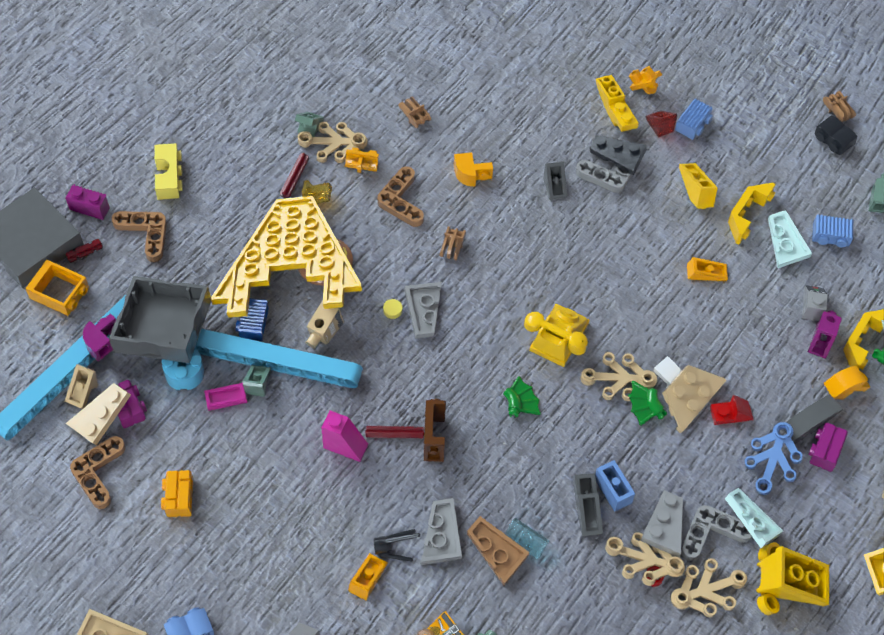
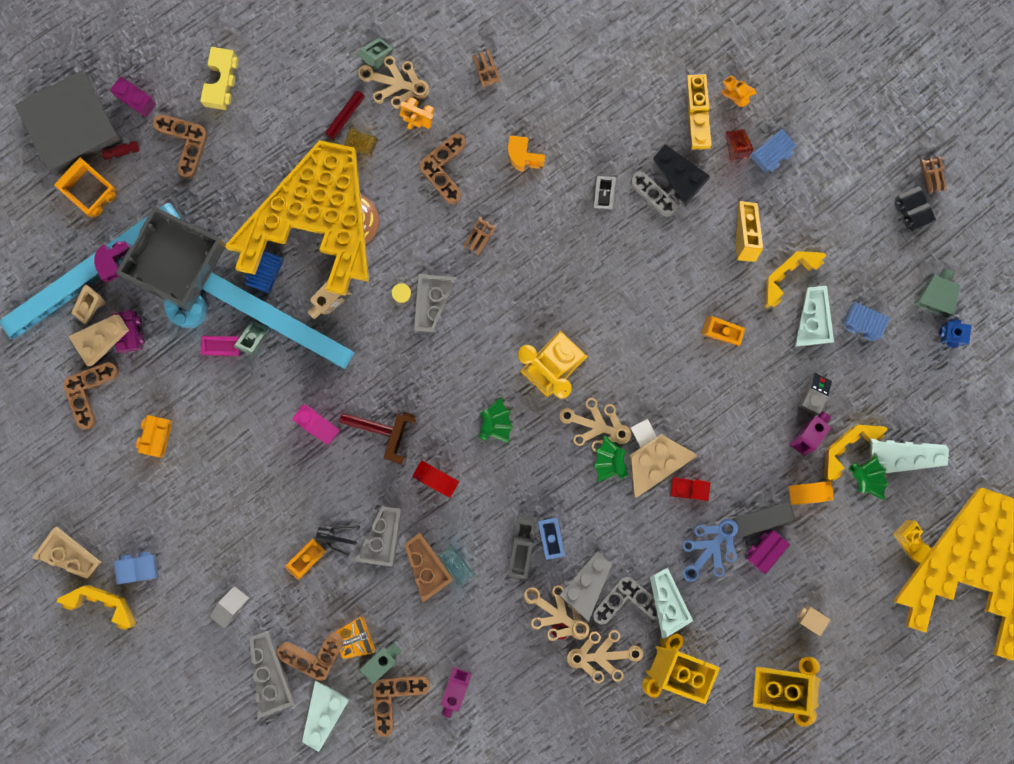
camera: 20 degrees right, 25 degrees up
none -> red brick [412,460,460,498]

